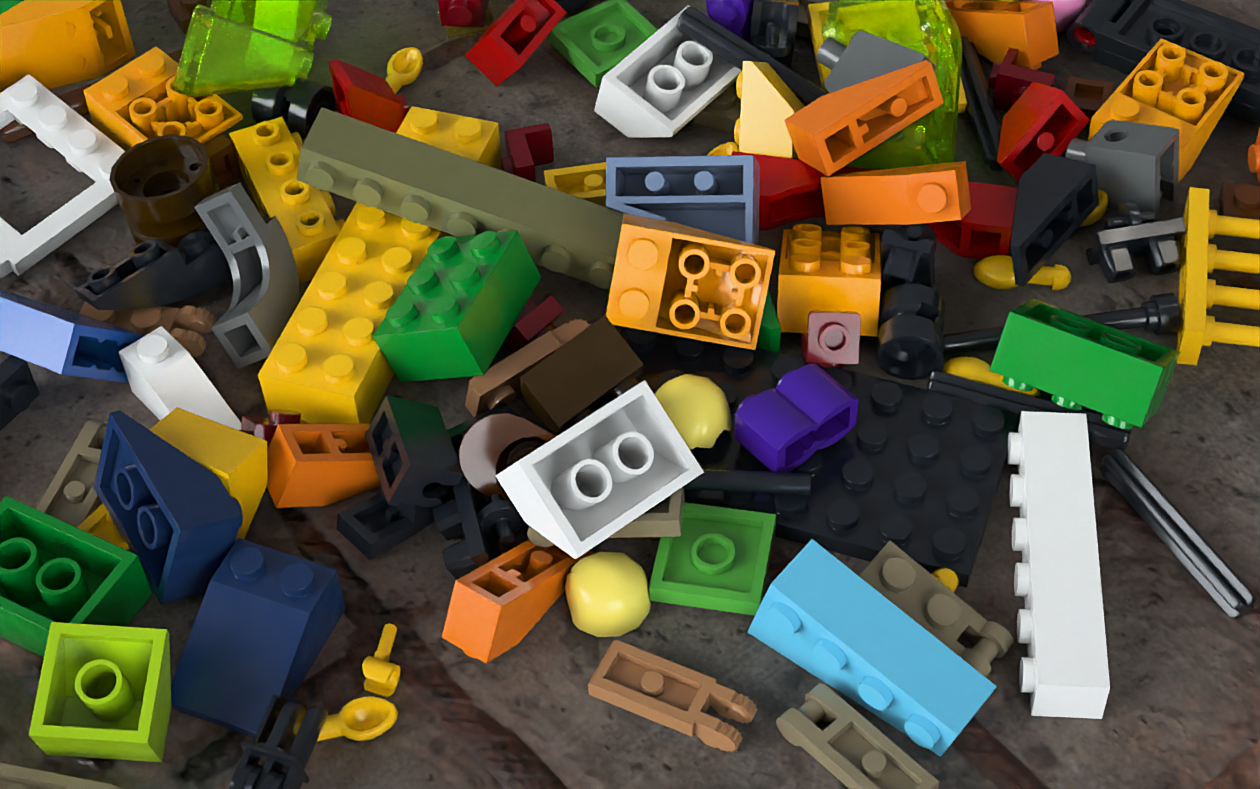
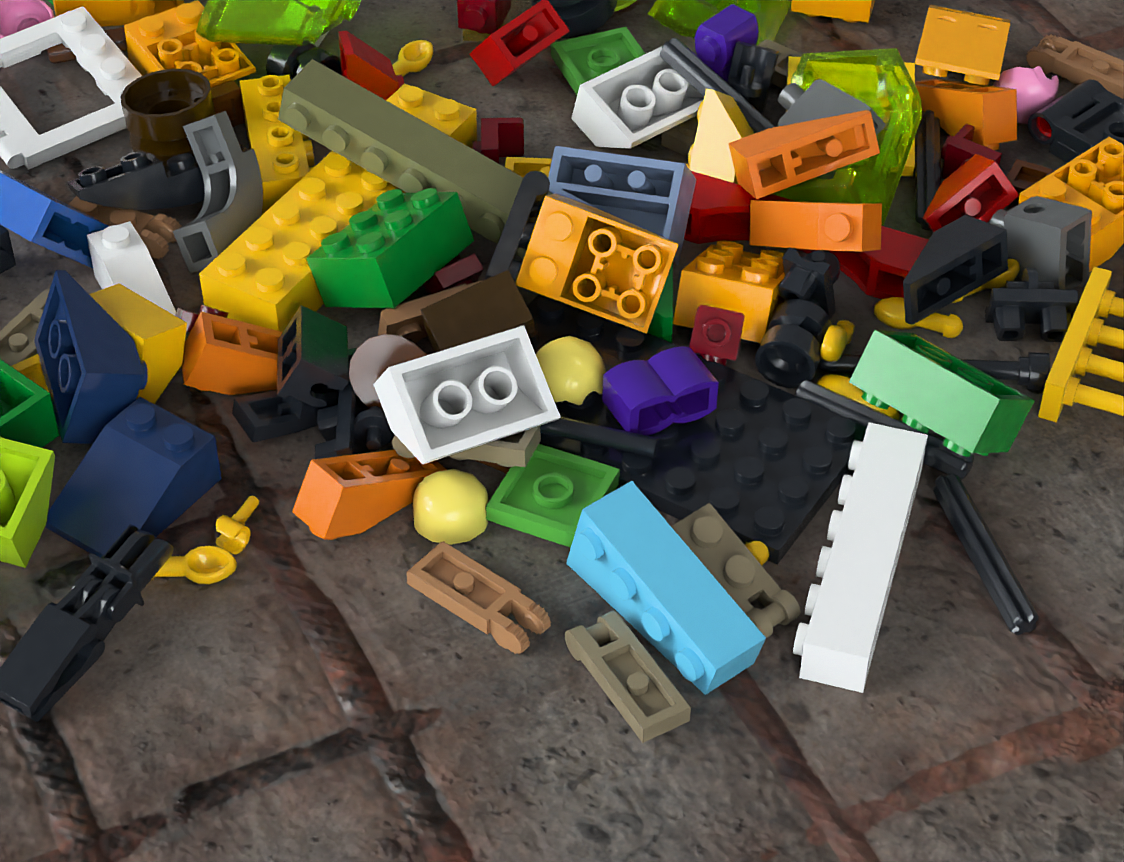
camera: 10 degrees right, 5 degrees down
none -> black plate [485,171,550,282]
none -> yellow piece [820,320,855,362]

